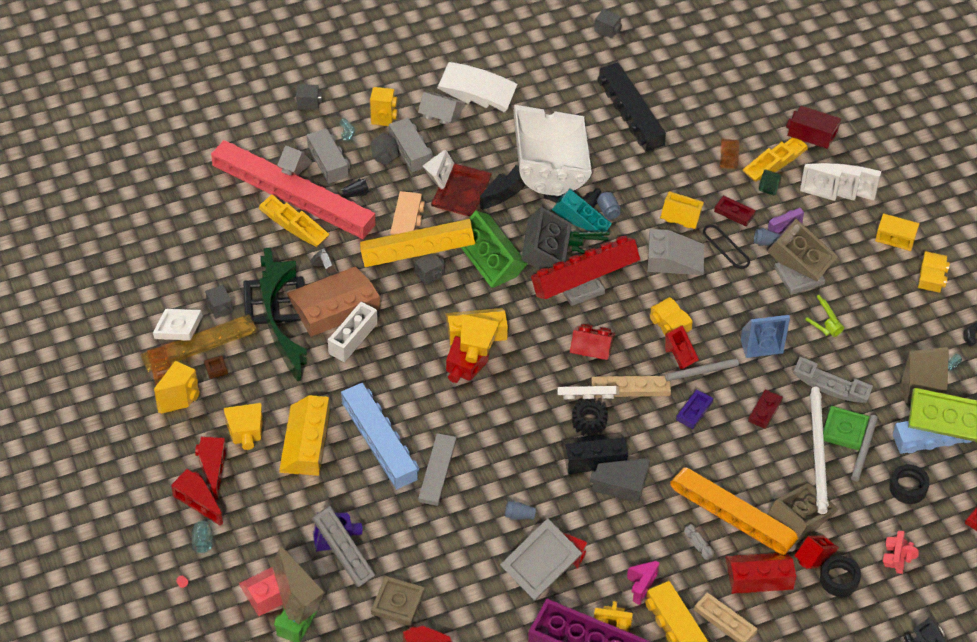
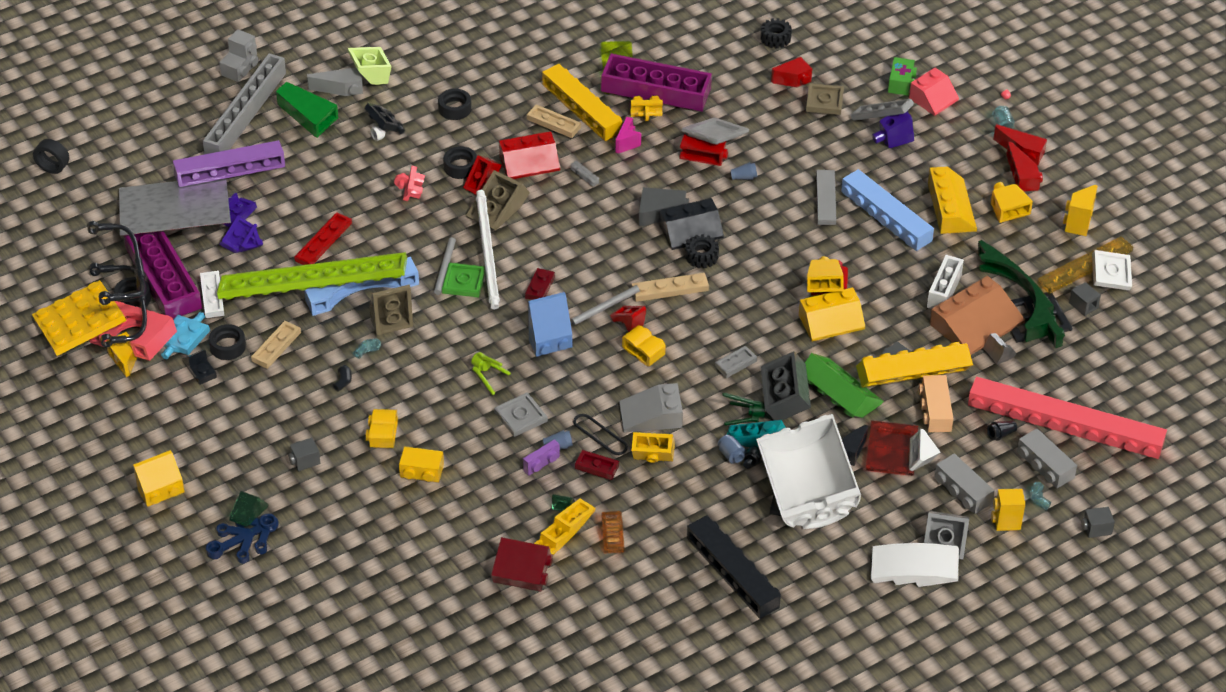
camera: 170 degrees right, 5 degrees down
clear orange slope [147,346,171,386] -> none
reddish brown tile [203,355,228,379] -> none
yellow slope [258,194,330,247] -> none
dark tan slope [272,547,324,625] -> none
light grey slope [277,145,312,176] -> none
dark grey brick [371,133,398,165] -> none
red brick [531,236,640,299] -> none
white plate [558,386,619,400] -> none
red slope [570,324,615,360] -> none
dark grey brick [594,9,622,39] -> none
light orange beam [670,467,798,555] -> none
dark purple plate [676,389,714,429] -> none
dark tan slope [767,219,838,281] -> none
light grey slope [793,357,873,403] -> none
white slope [800,163,881,201] -> none
black tyre [889,464,930,504] -> none

